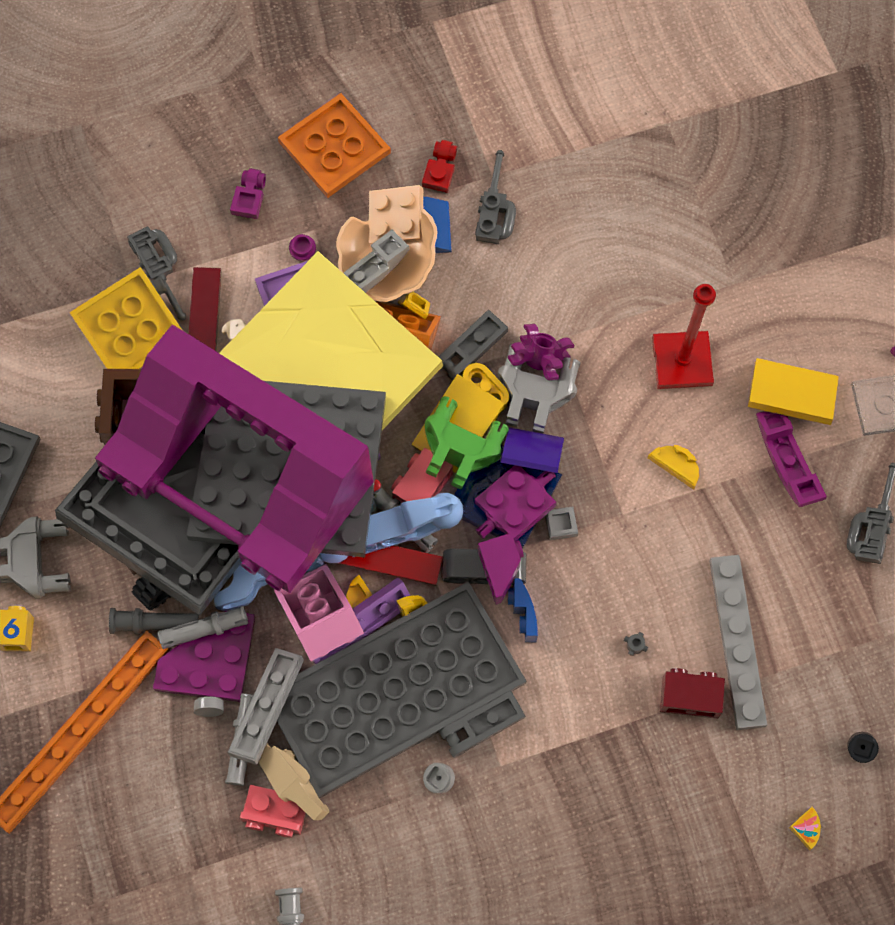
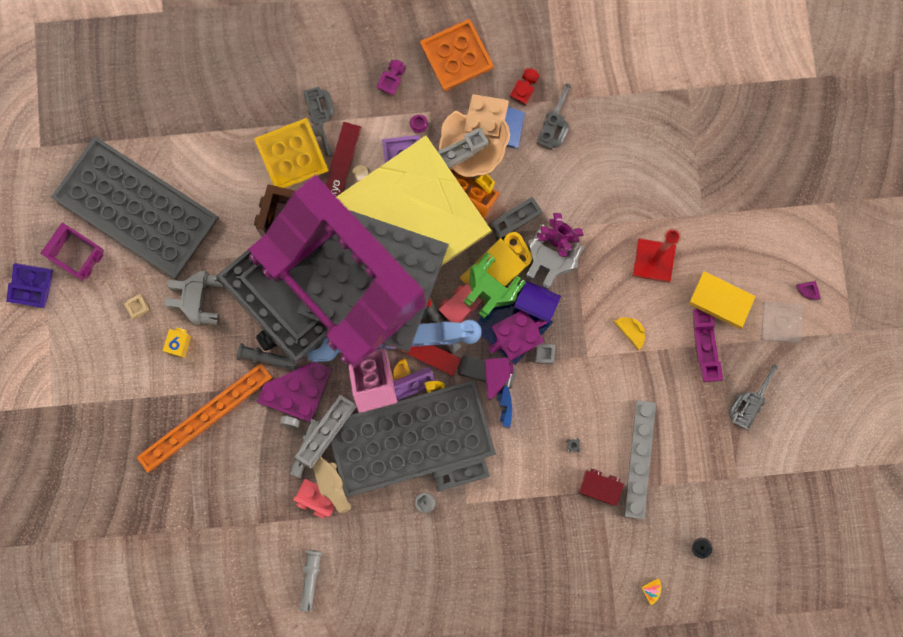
camera: 15 degrees right, 10 degrees up
light grey pin [158,606,248,649] -> none

